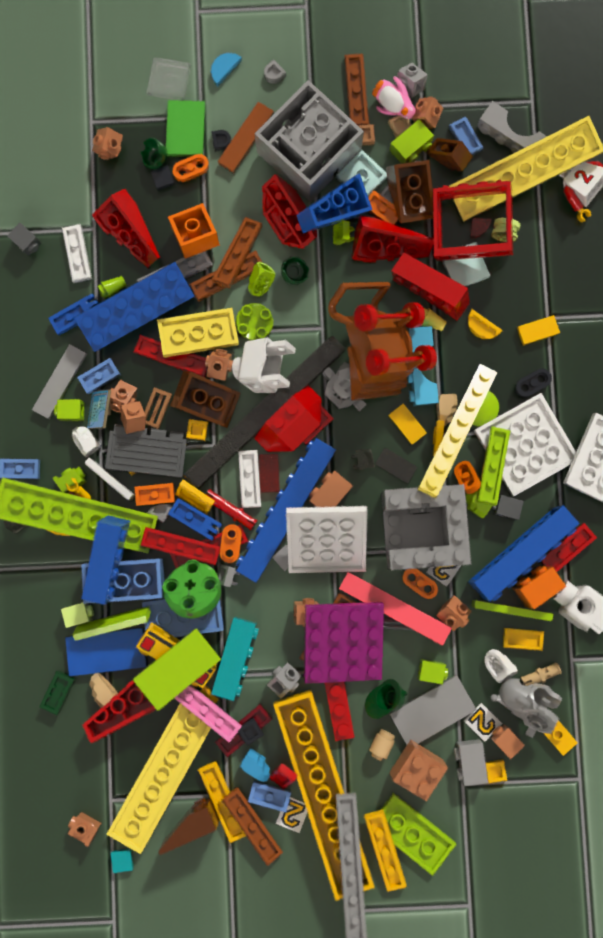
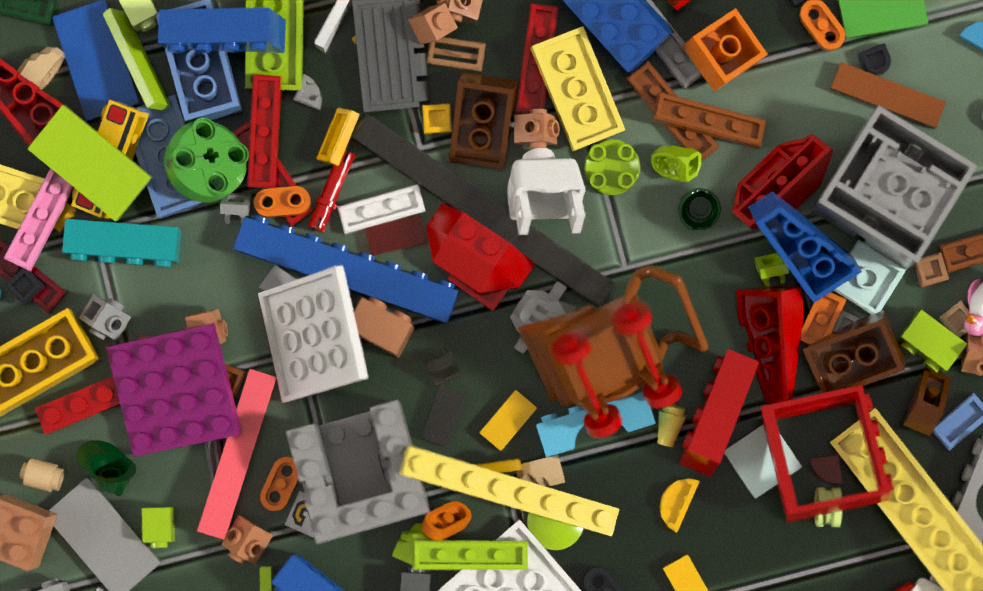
camera: 80 degrees right, 0 degrees up
orange plate [134,483,175,506] -> none
blue hinge [168,498,222,541] -> none

